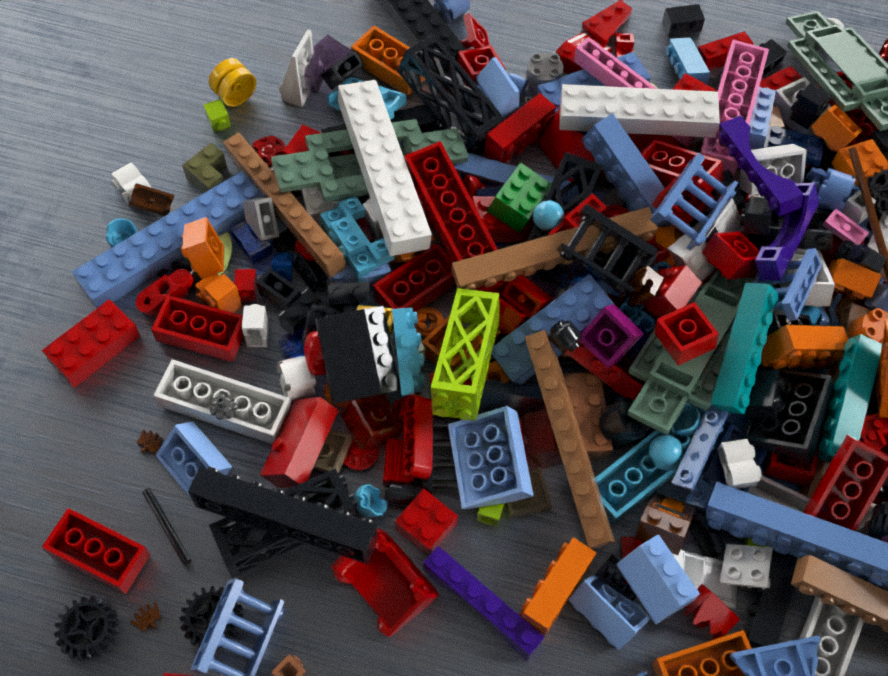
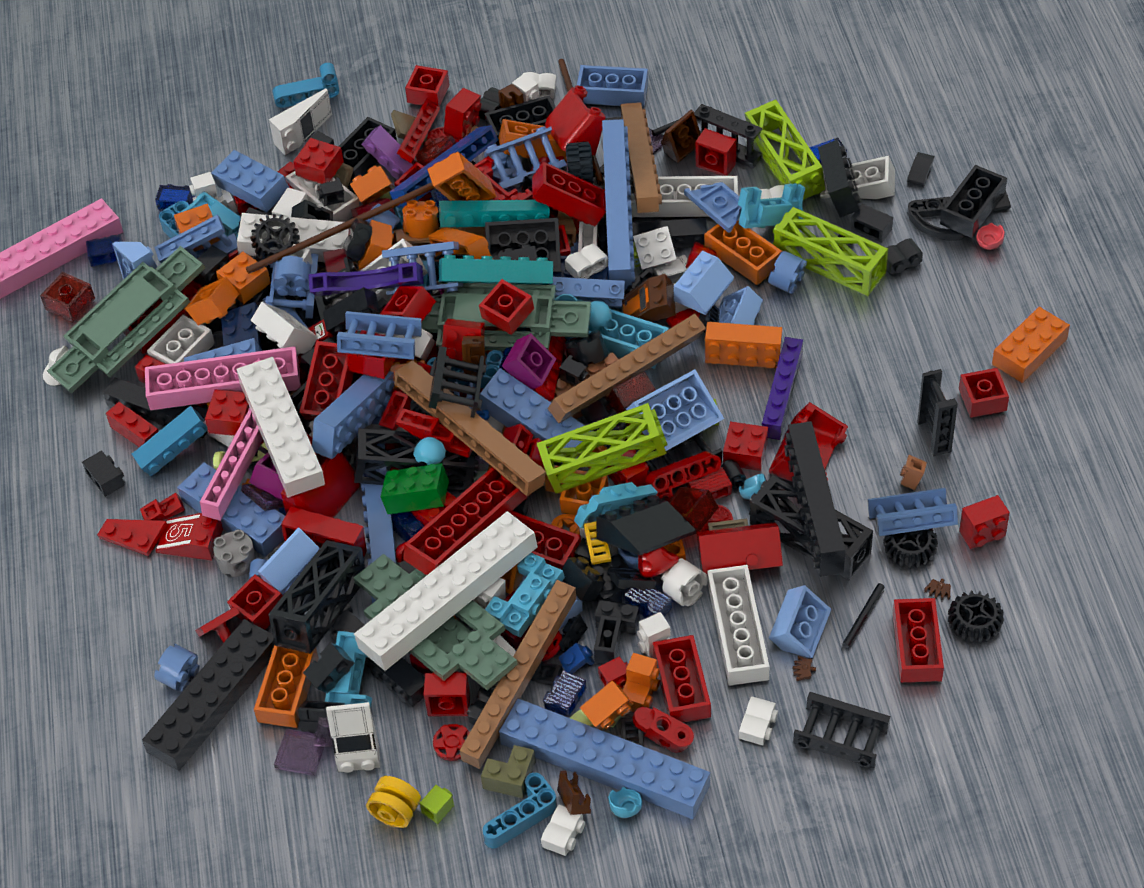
camera: 110 degrees left, 10 degrees down
red brick [42,299,140,388] -> none
dark grey plant [210,393,238,420] -> none
light grey slope [242,197,279,241] -> none
black head [549,320,581,352] -> none
dark purple arch [718,115,803,217] -> none
black brick [789,83,833,130] -> none
bright pink plate [822,209,869,245] -> none
none -> black brick [303,642,355,694]
none -> dark azure beam [483,772,557,849]
none -> black brick [559,355,590,386]
none -> white brick [739,696,778,745]
none -> black fence [793,692,891,768]

